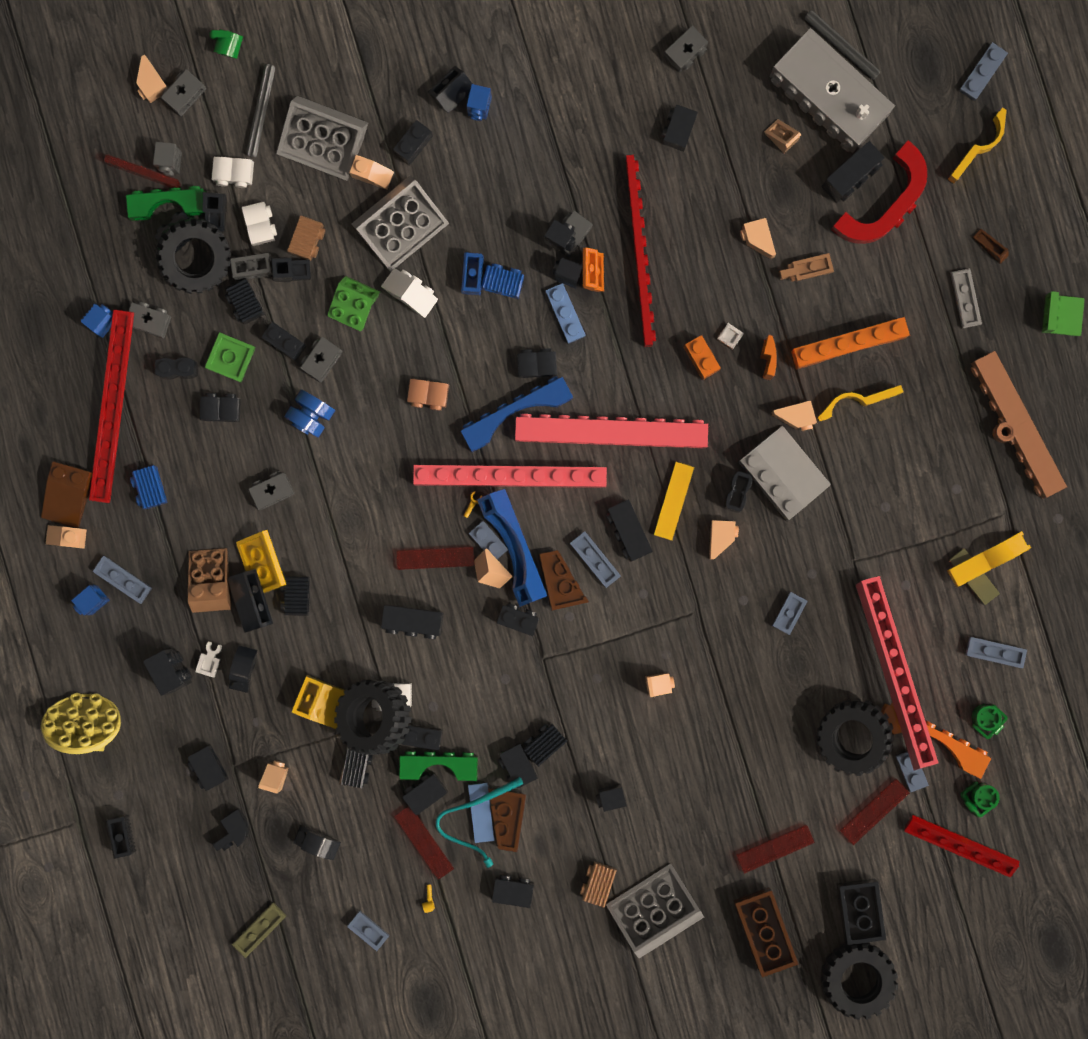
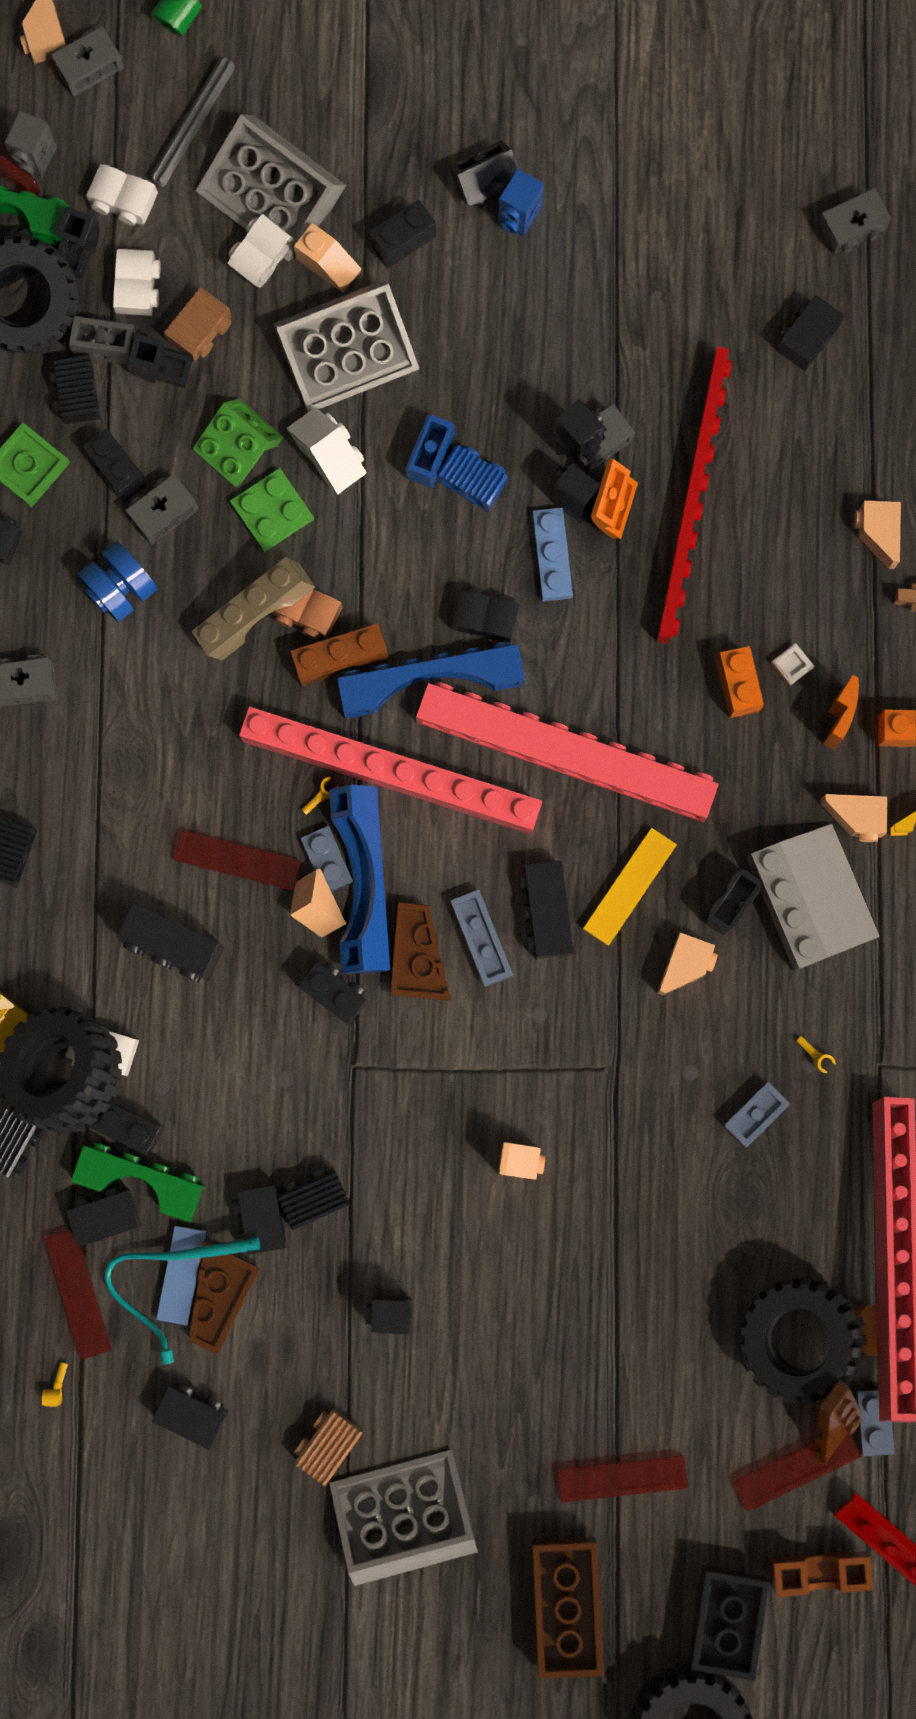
camera: 15 degrees right, 5 degrees down
none -> dark tan arch [192,557,315,661]
none -> white brick [227,214,295,288]
none -> bright green plate [230,468,314,552]
none -> dark orange arch [291,623,389,687]
none -> dark orange arch [769,1551,873,1597]
none -> yellow hand [796,1036,836,1073]
none -> reddish brown wing [815,1382,862,1464]

